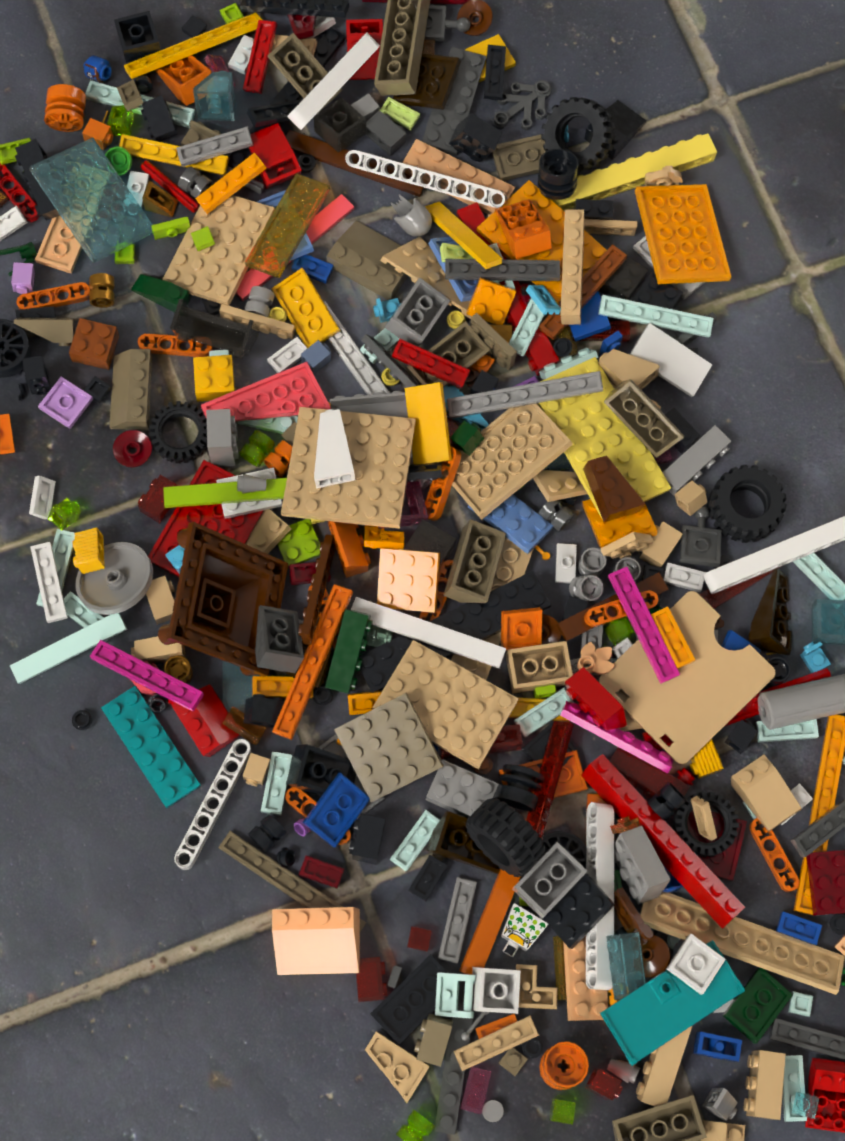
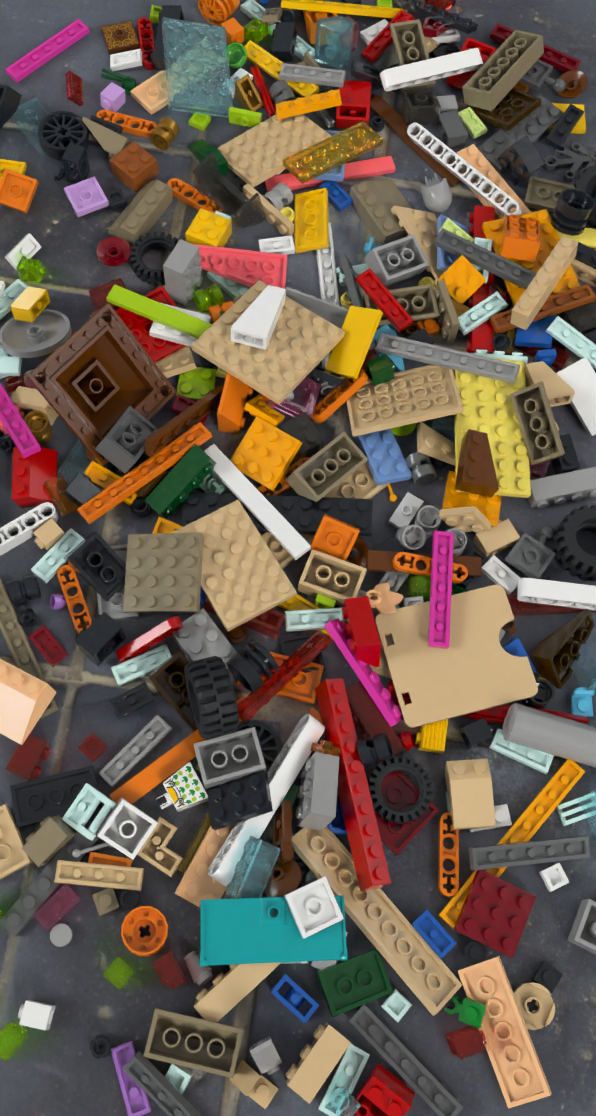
camera: 30 degrees right, 5 degrees down
lime tile [191,226,215,251] -> none
light grey cone [237,474,266,494] -> none
sand blue brick [301,340,331,374] -> none
blue tile [302,773,370,848] -> none
dark grey tile [387,966,402,989] -> none
yellow tile [425,201,502,269] -> none
medium azure tile [526,285,561,315] -> none
light orange plate [651,607,695,669] -> none
tan brick [675,481,707,516] -> none
tan tile [691,796,717,841] -> none
none -> clear red plate [5,373,25,393]
none -> red beam [116,616,183,663]

